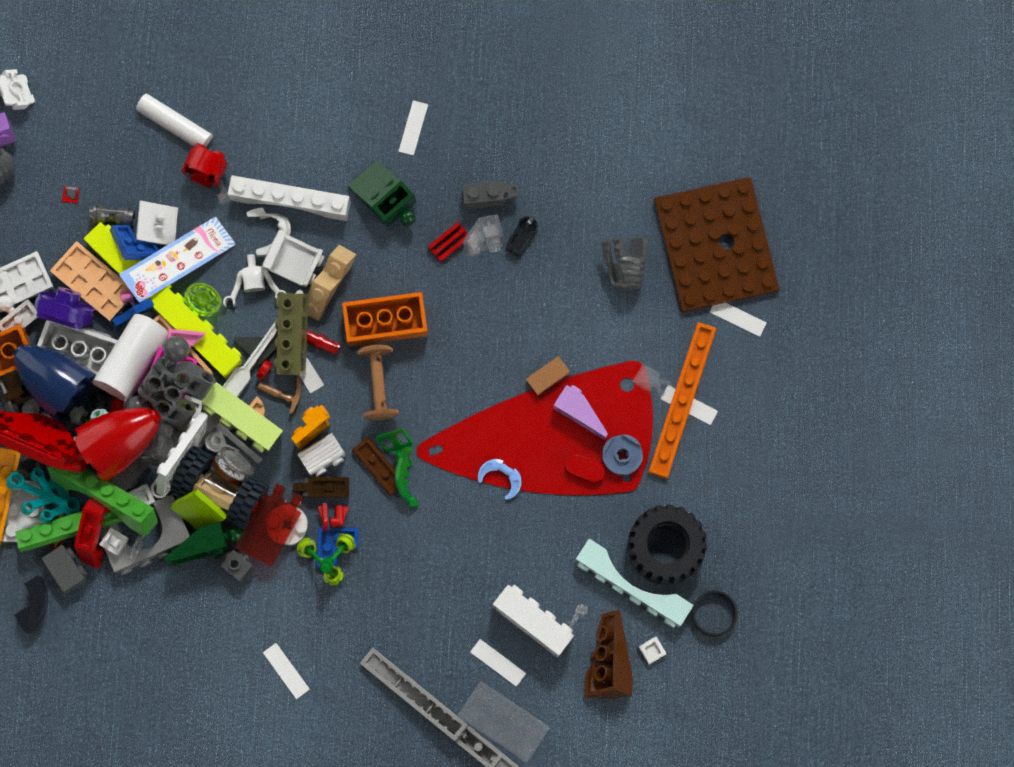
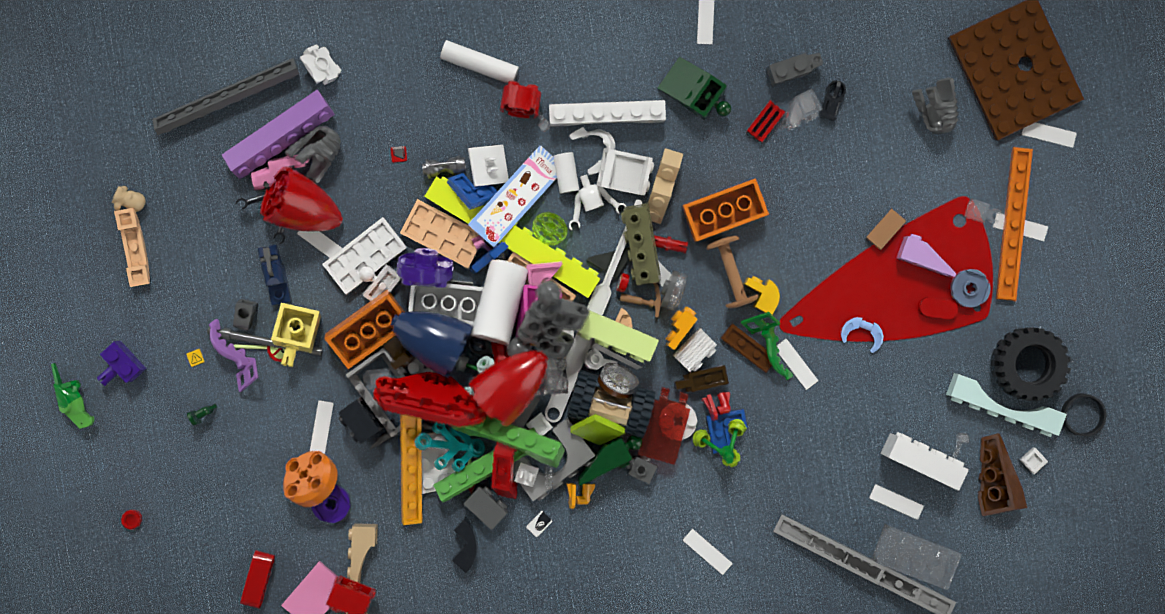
camera: 10 degrees left, 10 degrees up
white plate [155,412,208,497] -> none
none -> sticker [527,511,552,537]
none -> white brick [554,152,579,194]
none -> light orange piece [566,483,595,509]
none -> piece [660,270,688,311]
none -> yellow brick [743,276,780,315]
none -> white sticker [777,339,818,390]

